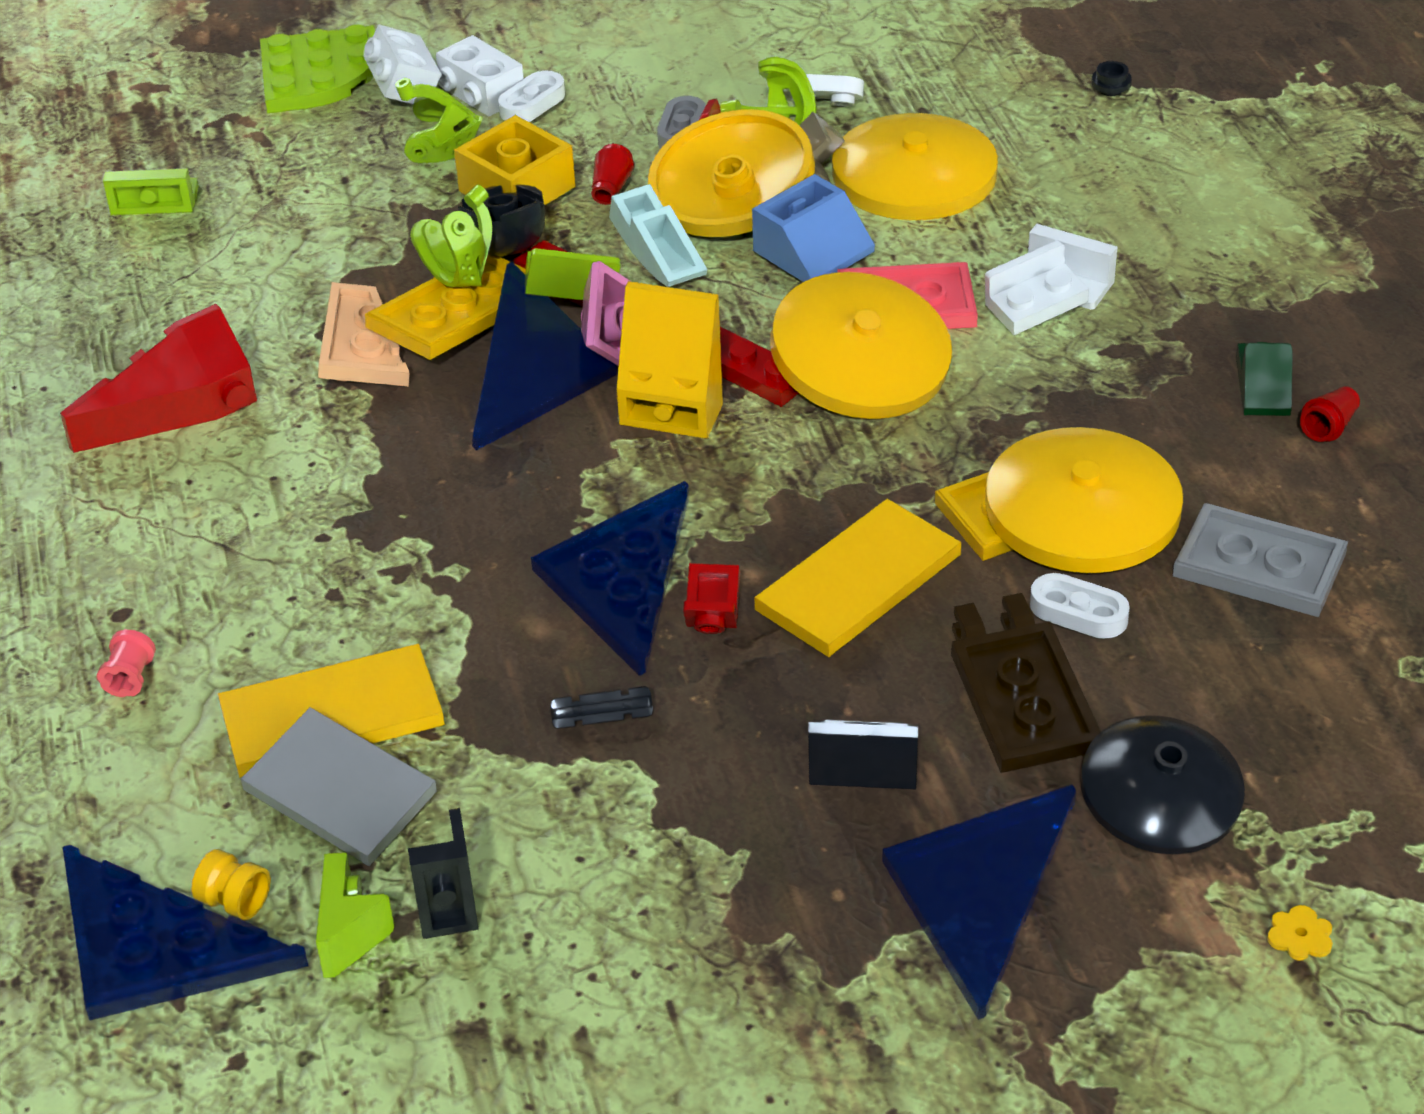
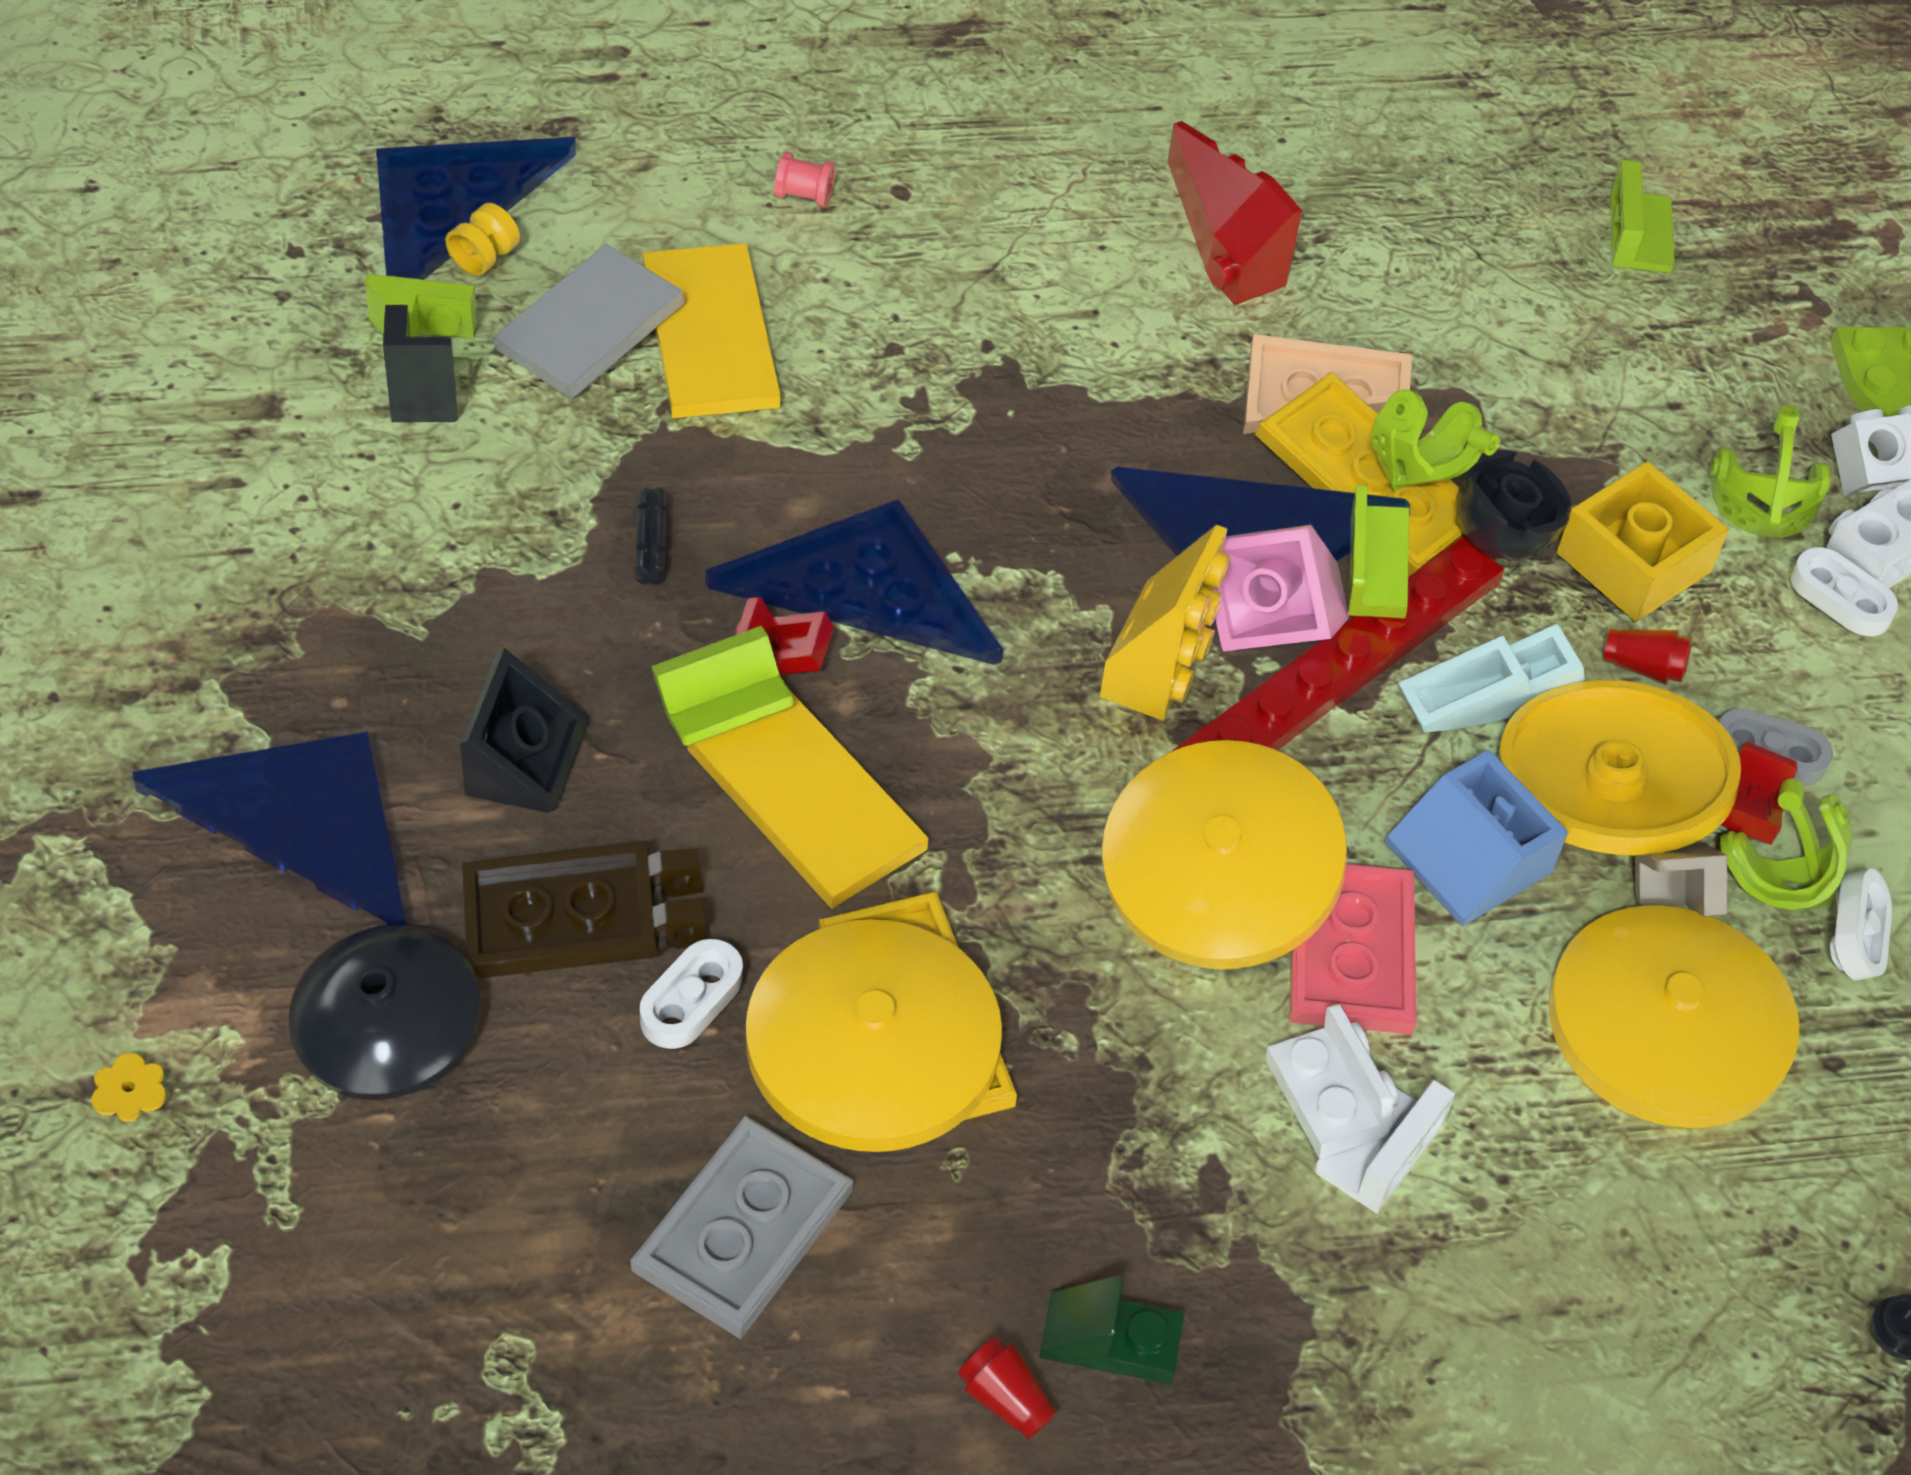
camera: 90 degrees right, 10 degrees up
none -> lime panel [651,626,794,746]

